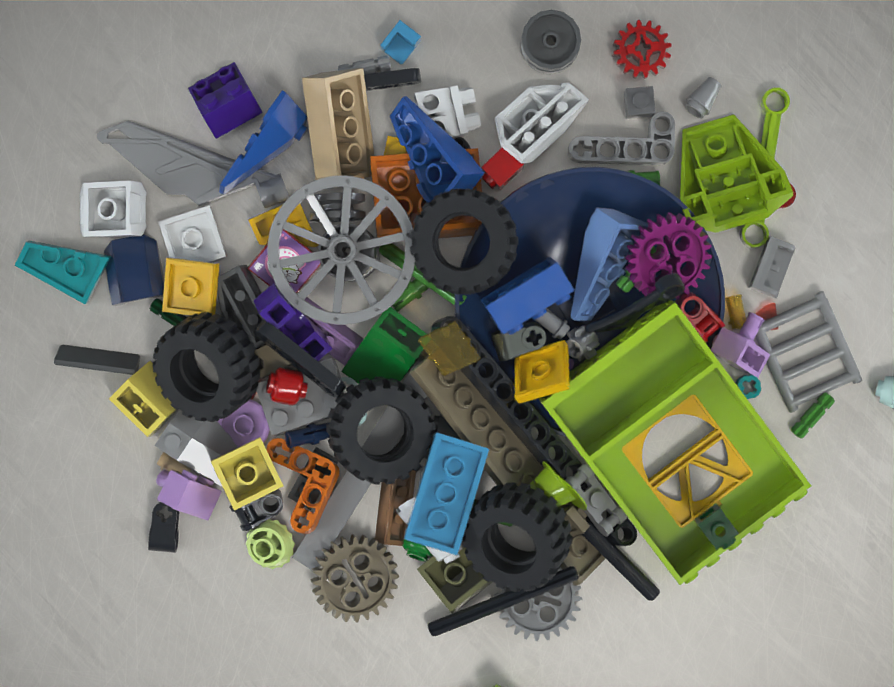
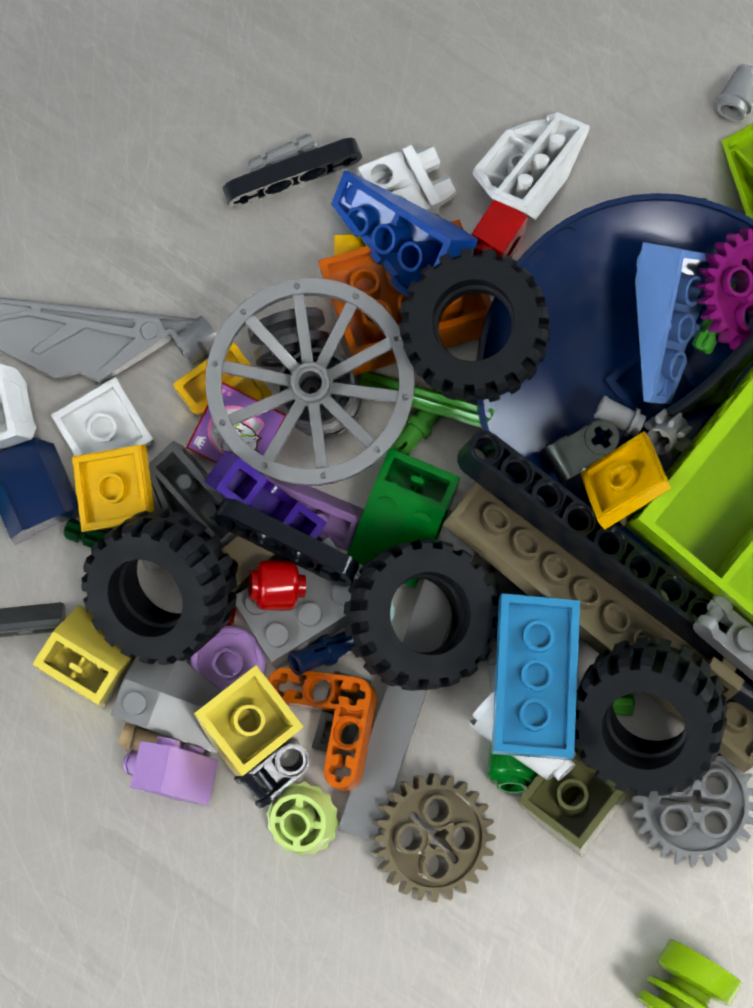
camera: 10 degrees left, 10 degrees down
black piece [148,502,180,553] -> none
dark purple slope [188,62,263,139] -> none
blue wedge [219,90,308,195] -> none
tan slope [302,68,374,180] -> none
medium nougat slope [375,470,416,546] -> none
dark azure panel [380,20,421,65] -> none
clear yellow piece [418,321,481,376] -> none
black axle [428,566,579,637] -> none
blue brick [480,257,574,335] -> none
dark grey wheel [520,10,581,74] -> none
lime piece [530,461,587,510] -> none
light grey beam [568,111,675,165] -> none
red gear [613,20,672,79] -> none
flat silver brick [624,86,655,119] -> none

